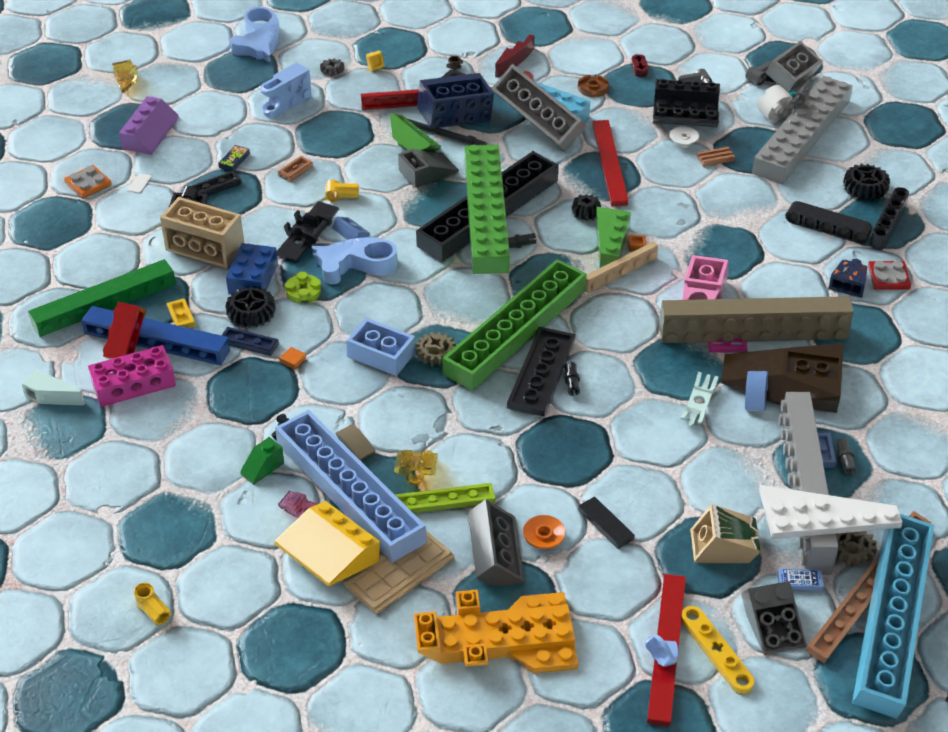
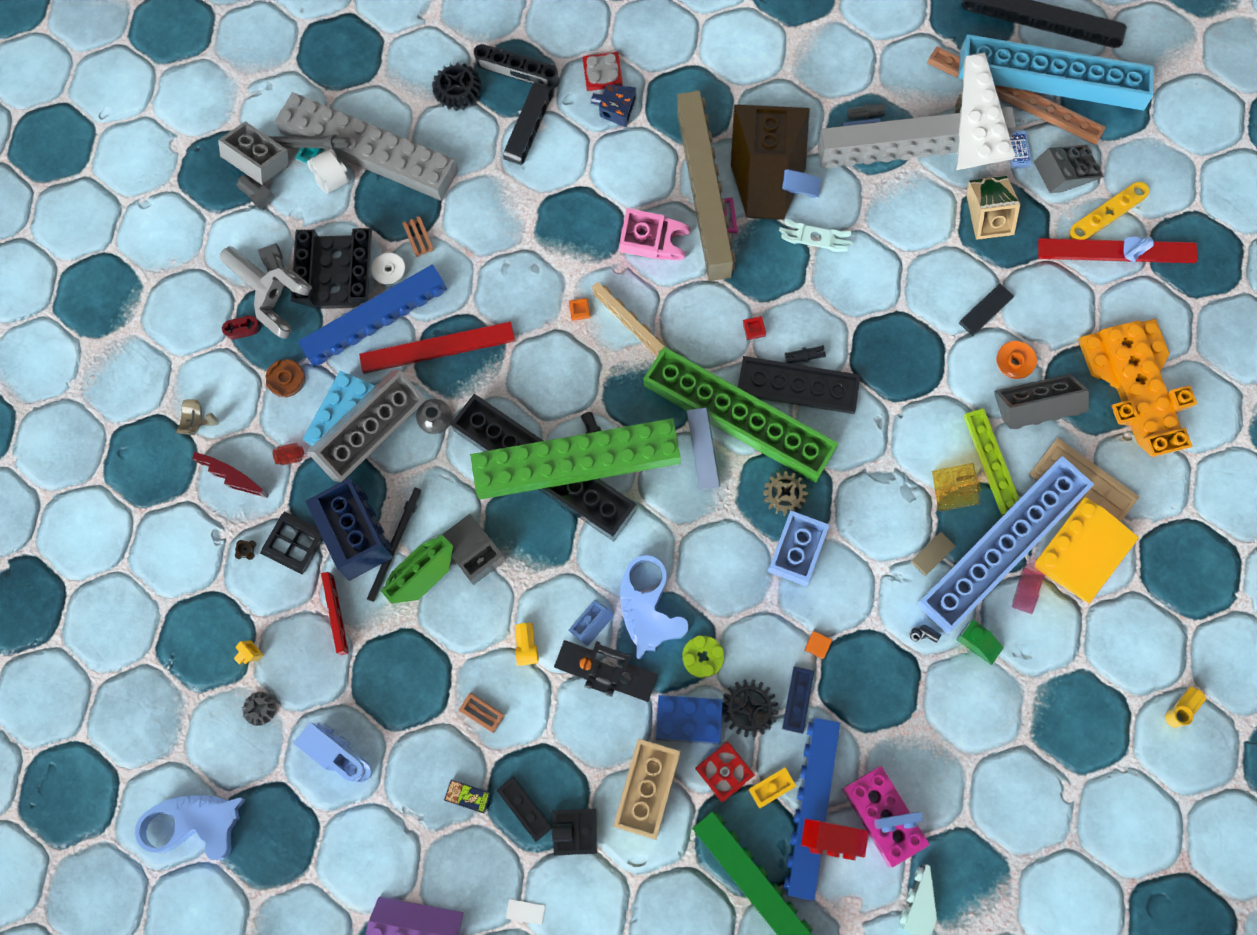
camera: 90 degrees left, 30 degrees up
black gear [572,194,601,221] -> none
bright green wedge [596,207,631,268] -> none
none -> dark tan helmet [176,399,219,435]
none -> light grey piece [219,246,312,339]
none -> blue brick [298,264,447,366]
none -> flat silver piece [416,399,452,434]
none -> sand blue tile [687,407,721,490]
none -> red piece [695,741,755,803]
none -> red plate [743,316,766,340]
none -> medium blue plate [874,812,923,833]

